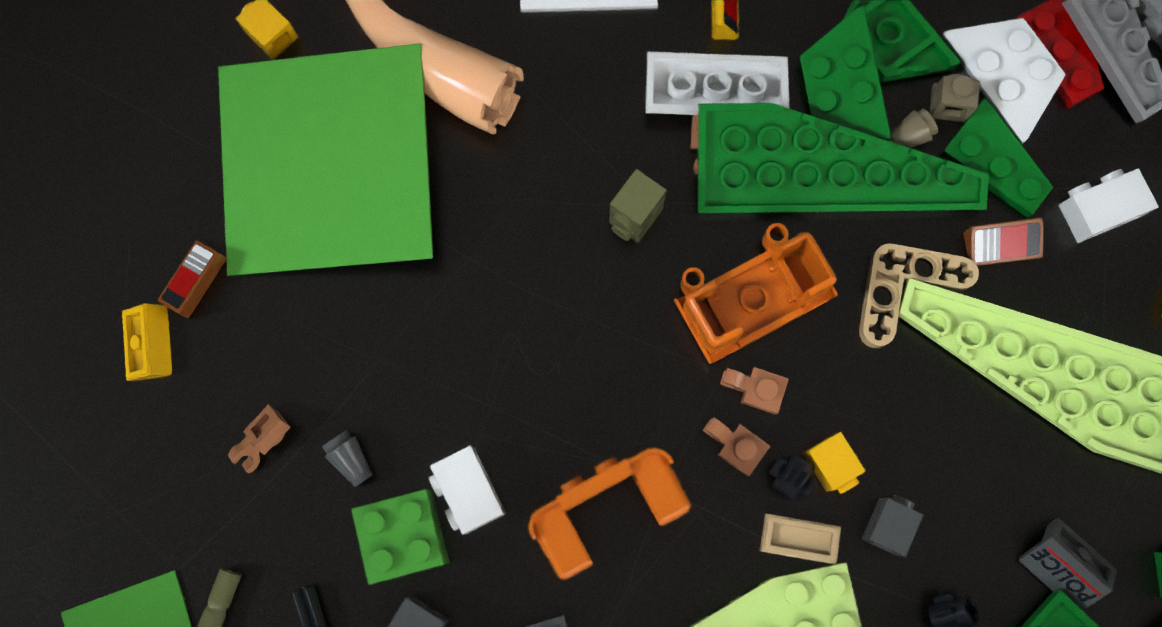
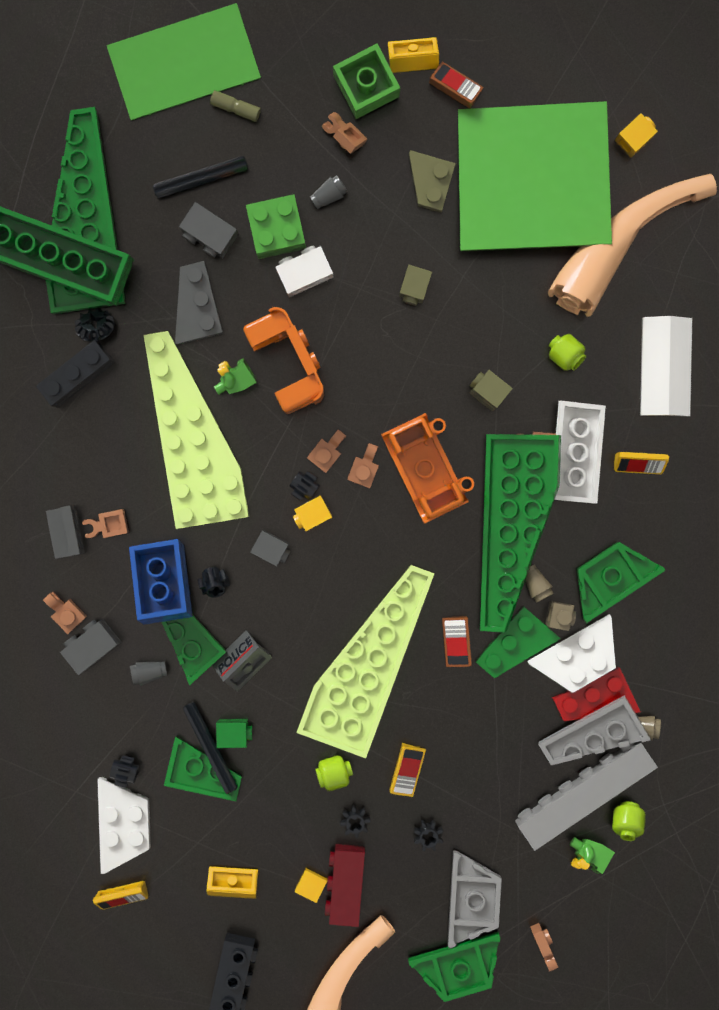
camera: 90 degrees right, 10 degrees up
tan tile [760,514,841,564] -> none
green wing [800,6,892,141] -> none
tan beam [859,244,979,348] -> none
white brick [1059,168,1159,243] -> none
none -> bright green piece [214,358,257,394]
none -> bright green brick [333,43,400,119]
none -> olive brick [399,265,432,306]
none -> olive wing [409,150,456,213]
none -> lime head [549,334,586,371]

